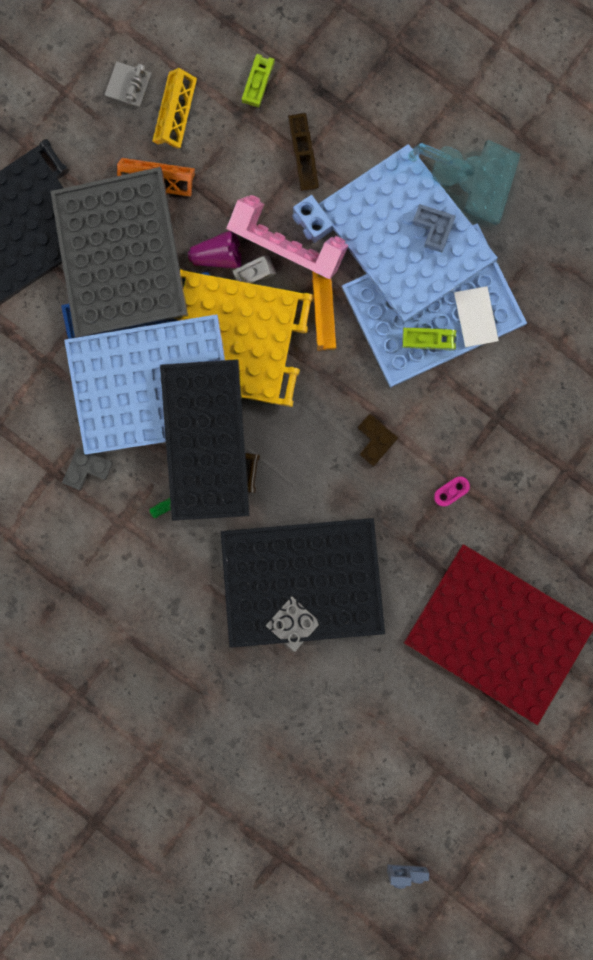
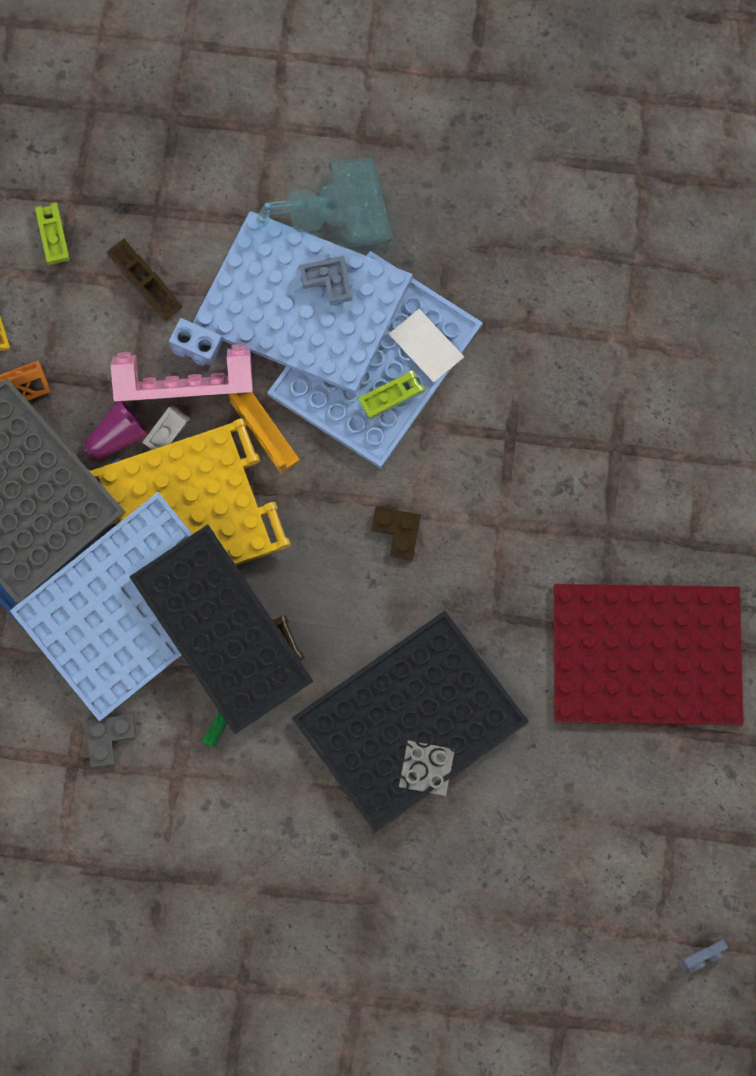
camera: 30 degrees left, 10 degrees down
dark pink plate [434,477,470,507] -> none

